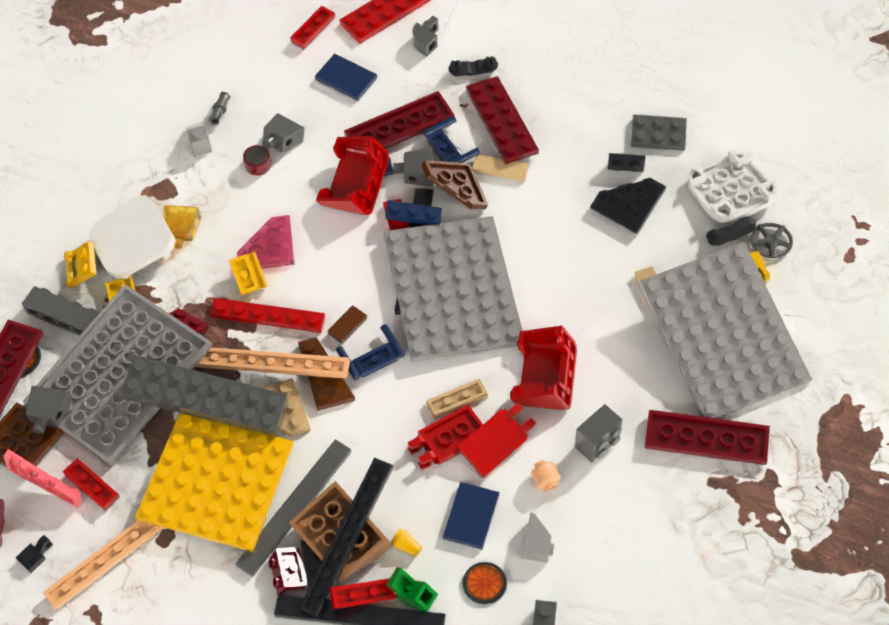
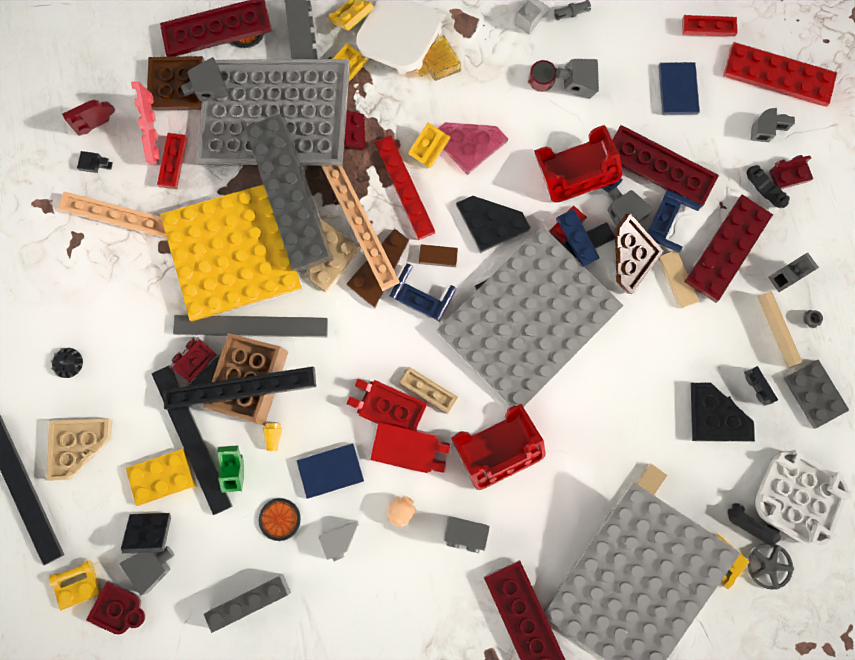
camera: 50 degrees right, 20 degrees up
red plate [329,578,395,610] -> none
none -> black plate [456,195,531,253]
none -> tan tile [758,291,802,367]
none -> dark grey brick [768,252,819,292]
none -> dark red bracket [769,155,814,190]
none -> dark grey plate [803,310,823,328]

